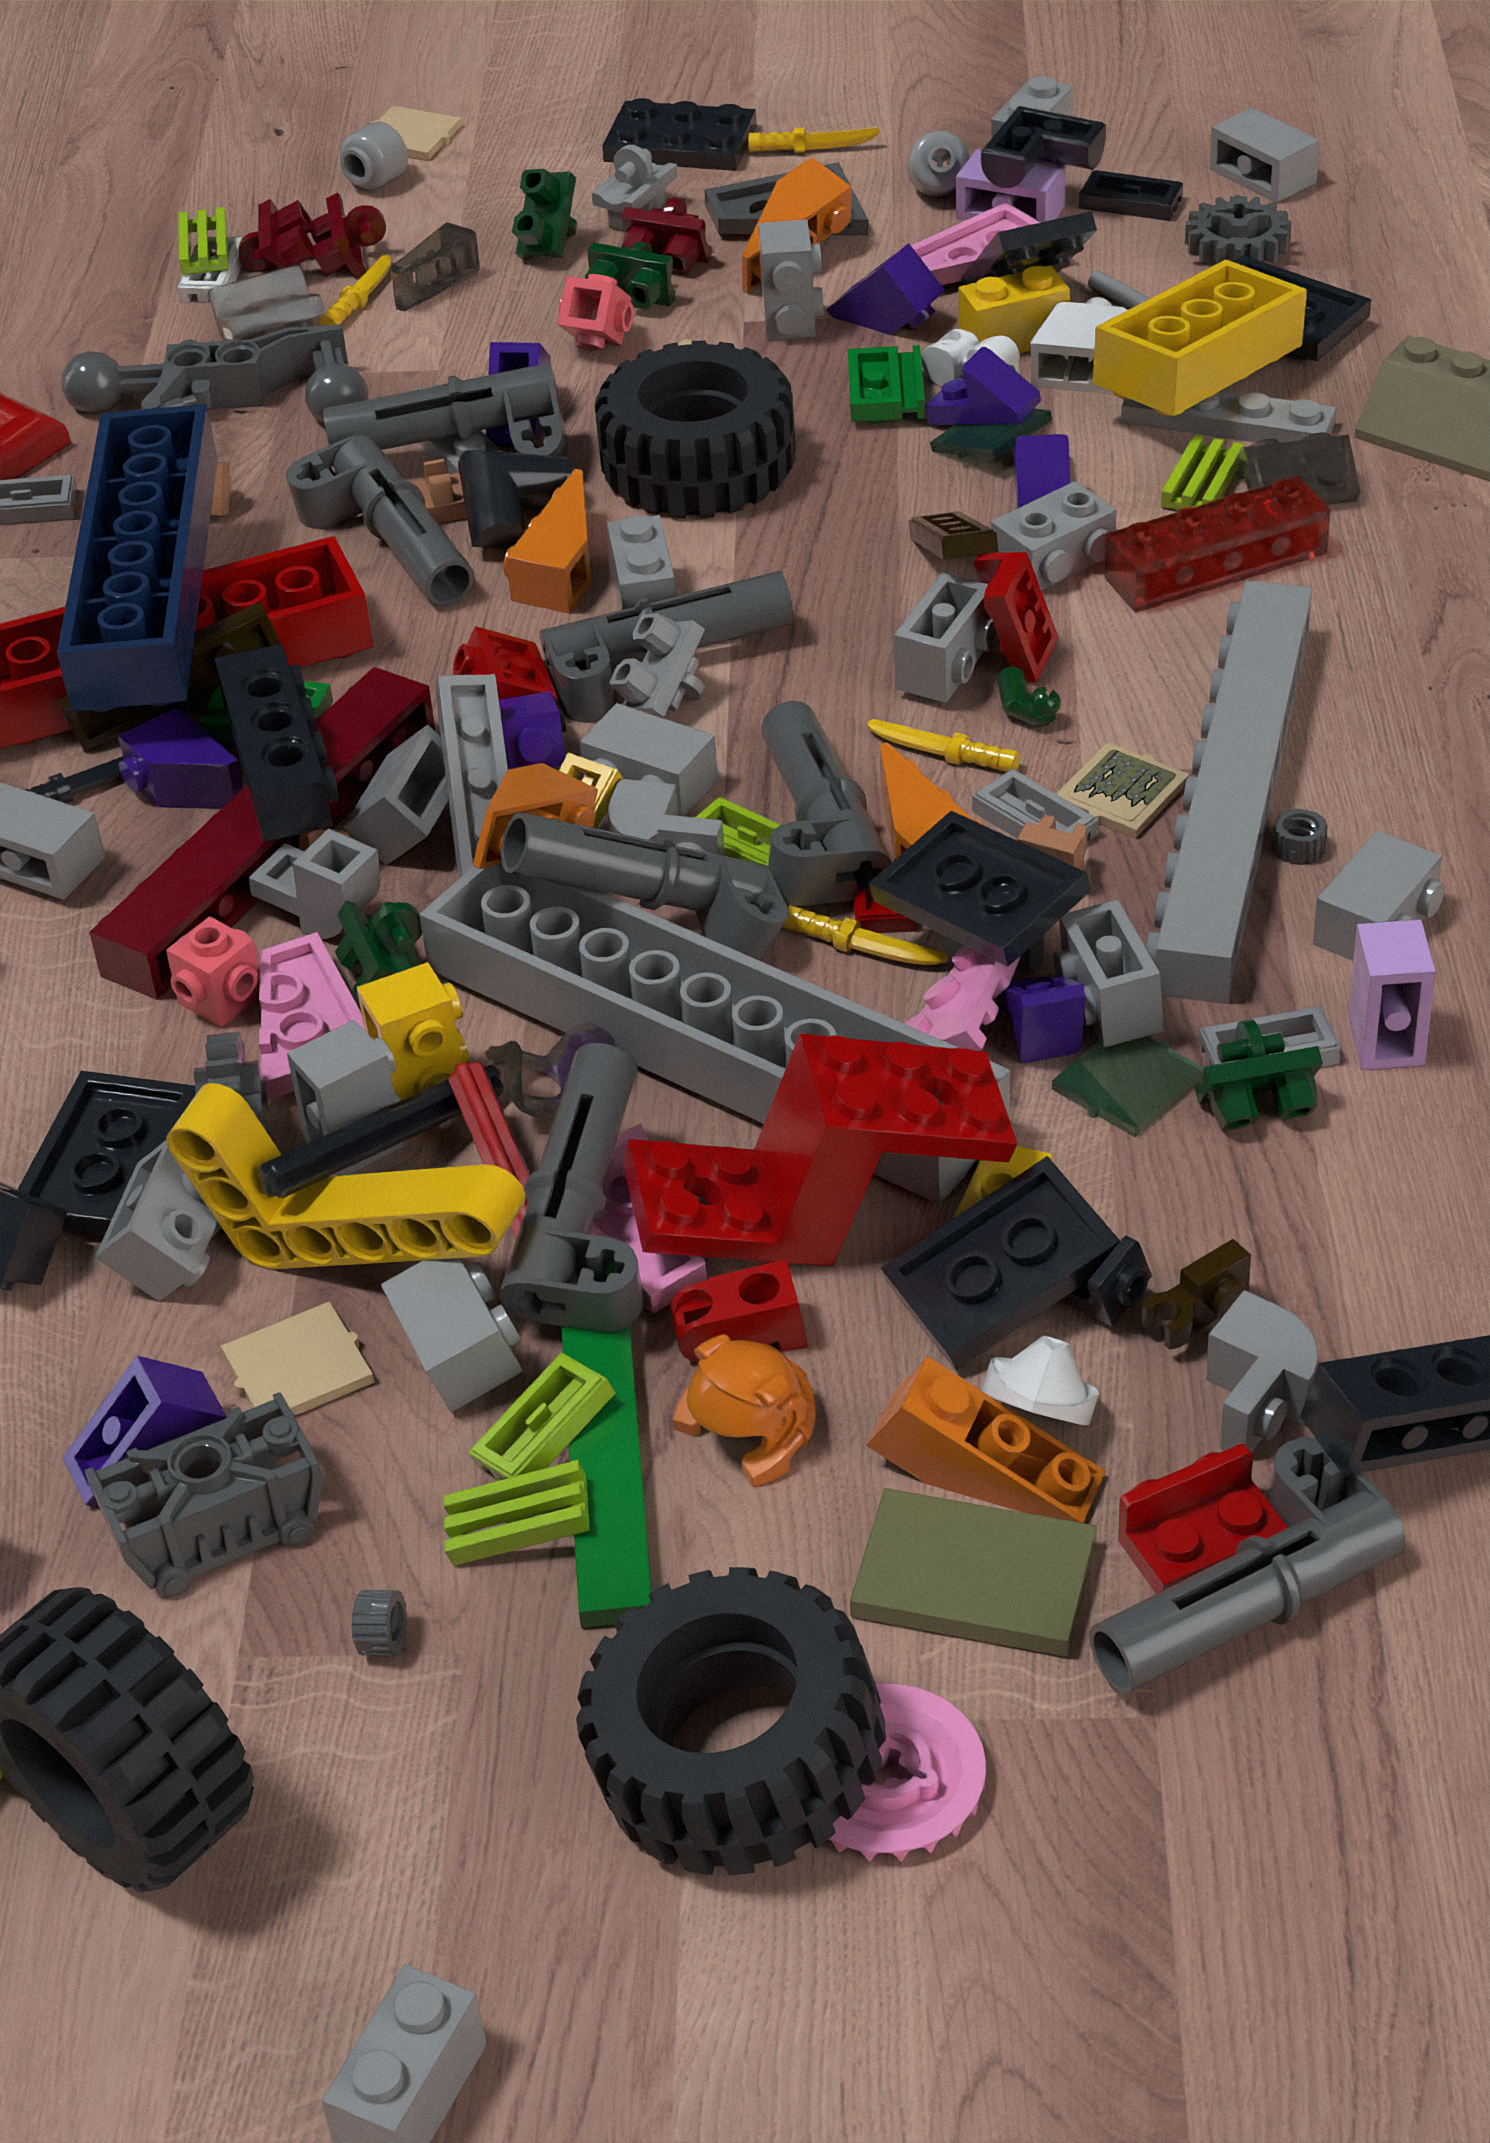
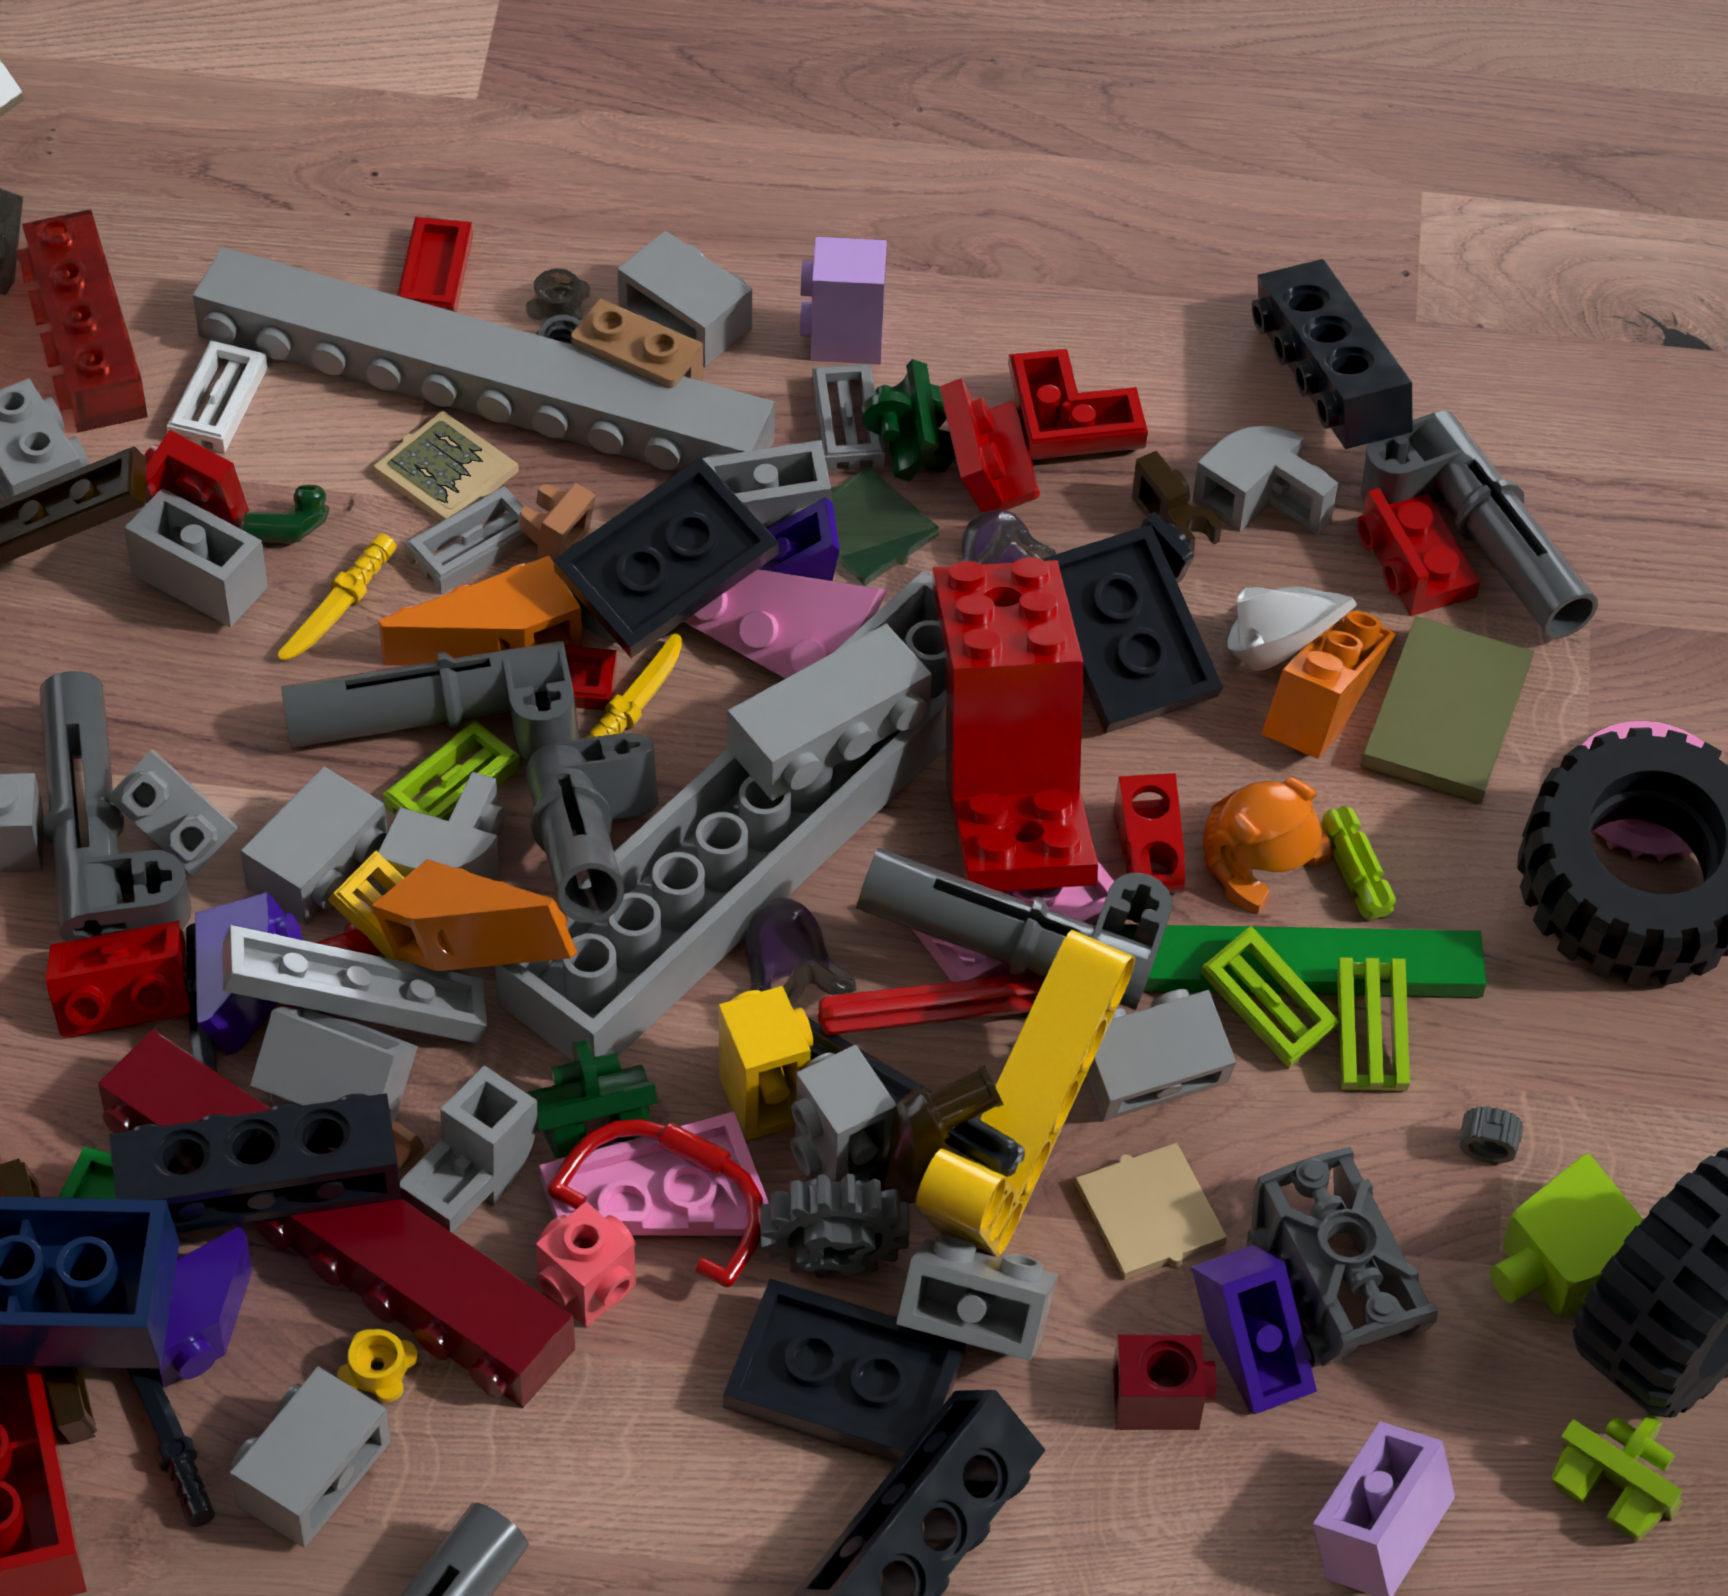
camera: 90 degrees left, 10 degrees up
none -> white tile [167,340,268,453]
none -> yellow plate [337,1329,418,1403]
none -> red tile [397,217,473,312]
none -> clear smoke plate [526,268,590,320]
none -> red piece [547,1119,763,1288]
none -> medium nougat bracket [572,298,703,388]
none -> light grey brick [728,623,932,801]
none -> dark brown arm [869,1065,1004,1204]
none -> red bracket [939,378,1040,518]
none -> clear smoke piece [962,509,1057,565]
none -> red brick [1008,349,1148,460]
none -> dark red brick [1112,1334,1217,1430]
none -> lime axle [1321,805,1396,921]
none -> lime torso [1490,1152,1644,1317]

